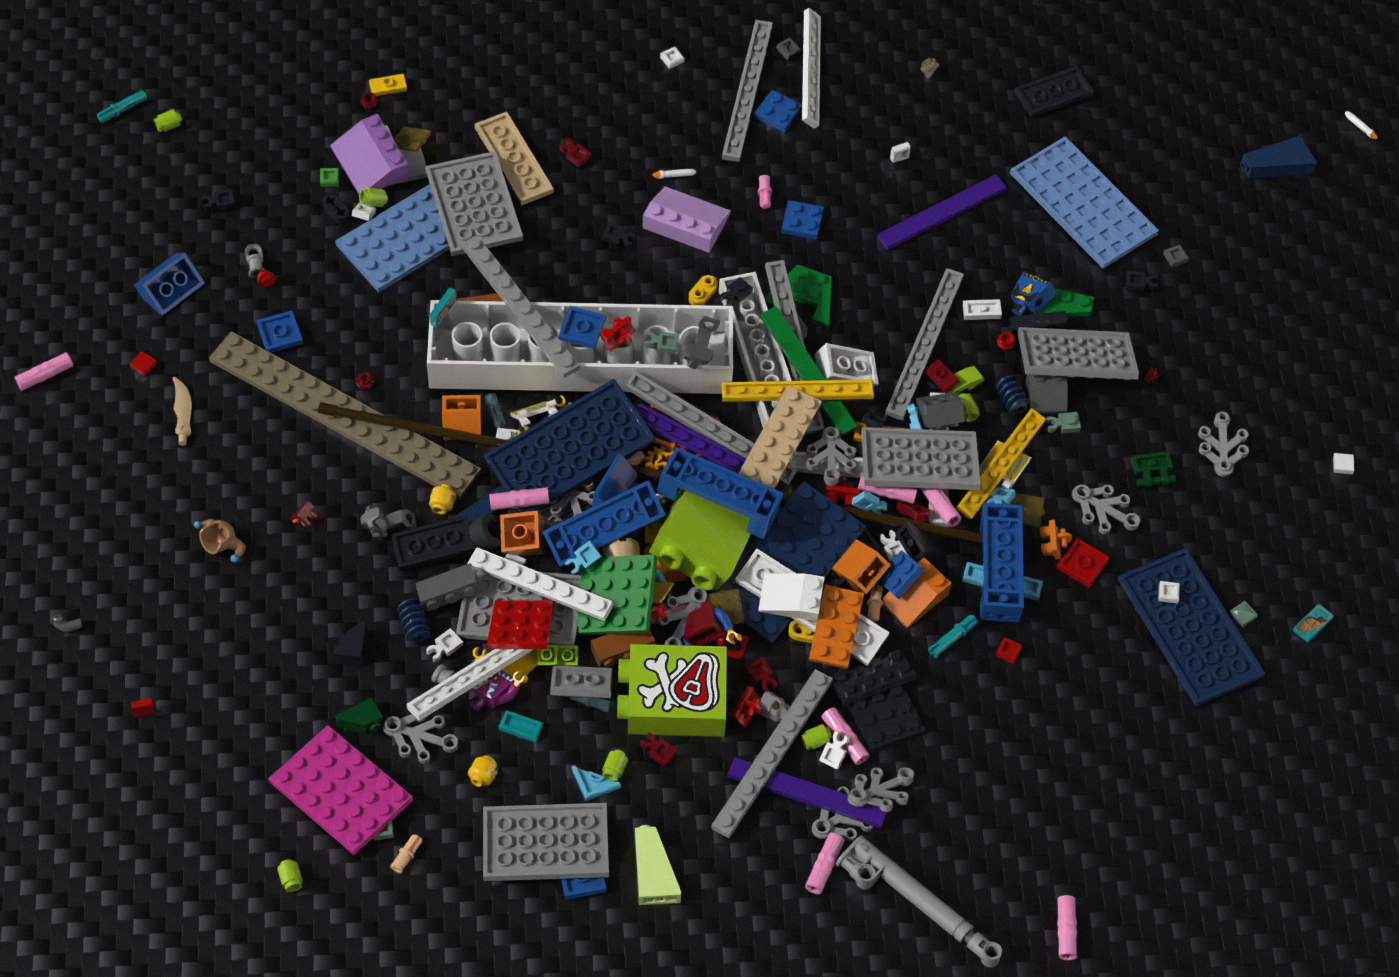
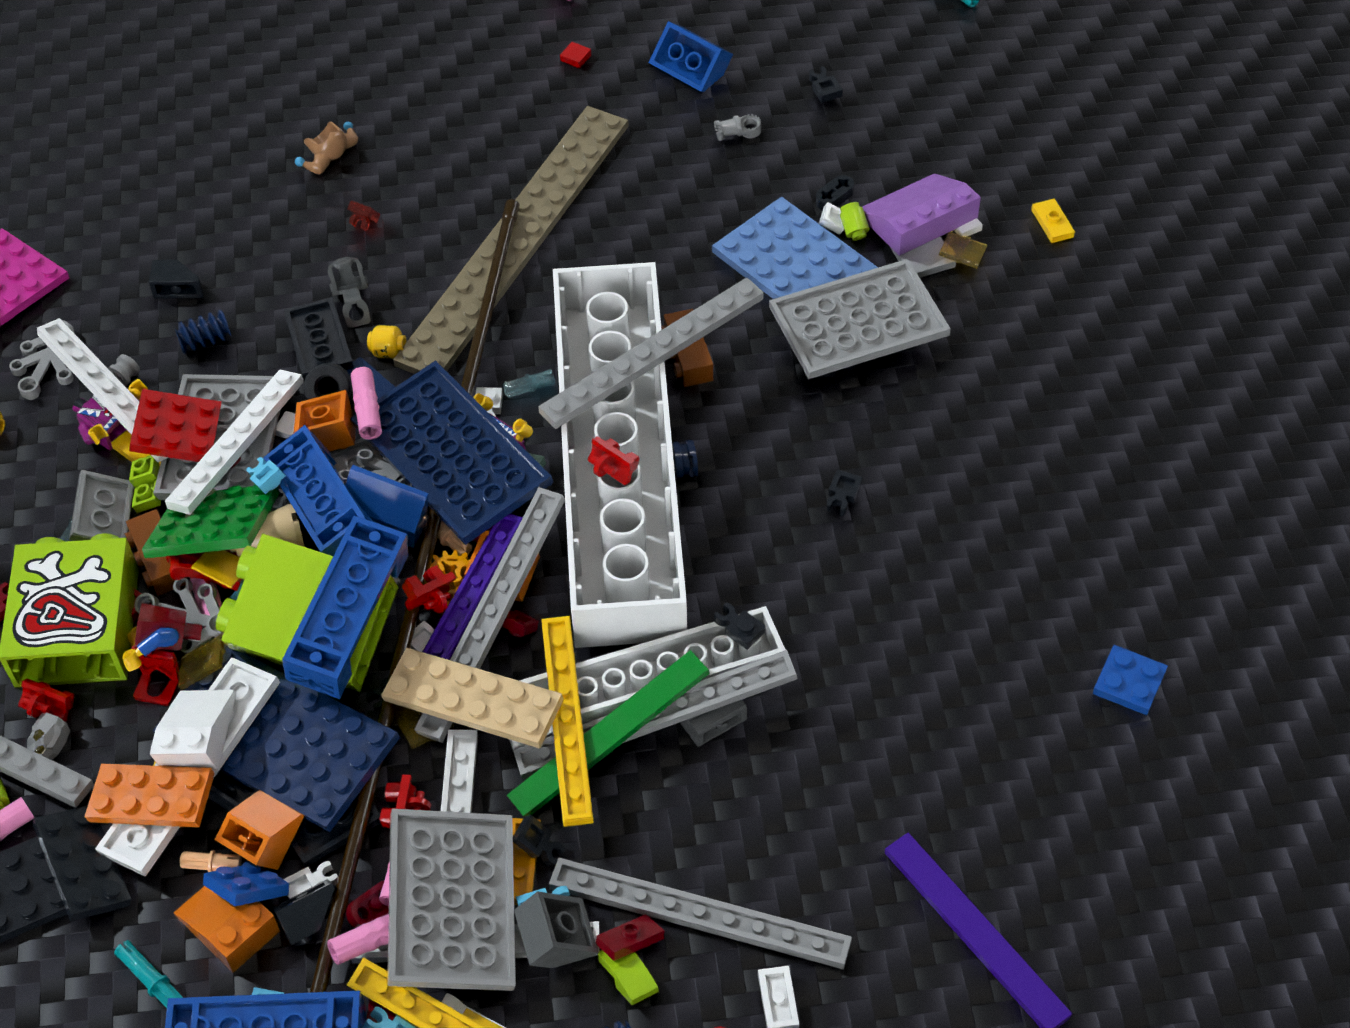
camera: 90 degrees right, 5 degrees down
dark grey arm [53,614,83,632] -> none
red tile [131,698,155,718] -> none
lime brick [154,109,182,132] -> none
tan sword [173,377,192,446] -> none
blue plate [256,311,303,353] -> none
red plate [257,270,276,288] -> none
bright green tile [320,168,339,187] -> none
dark green slope [335,698,384,734] -> none
dark red plate [356,372,374,390] -> none
dark red plate [360,92,378,109] -> none
dark grey brick [416,563,482,612] -> none
white plate [426,628,463,662] -> none
teal tile [430,288,456,328] -> none
orange slope [442,395,481,440] -> none
tan plate [475,112,554,206] -> none
teal tile [498,710,544,743] -> none
white flag [510,400,558,426] -> none
blue plate [558,306,606,349] -> none
dark red plate [559,138,591,167] -> none
lavender slope [643,187,731,253] -> none
sand green plate [644,331,679,354] -> none
white piece [652,169,696,179] -> none
white tile [660,47,684,69] -> none
dark grey piece [682,316,720,369] -> none
yellow plate [689,275,718,305] -> none
light grey plate [722,20,773,162] -> none
dark red plate [746,658,777,693] -> none
bright pink axle [758,175,772,209] -> none
green wing [764,265,832,329] -> none
dark grey tile [776,38,801,60] -> none
blue plate [781,200,824,240] -> none
white plate [802,8,821,128] -> none
light grey plant [806,427,856,486] -> none
white slope [815,343,879,387] -> none
medium azure plate [852,491,887,514] -> none
white tile [890,142,911,163] -> none
dark tan plate [921,58,939,78] -> none
lime brick [958,393,980,422] -> none

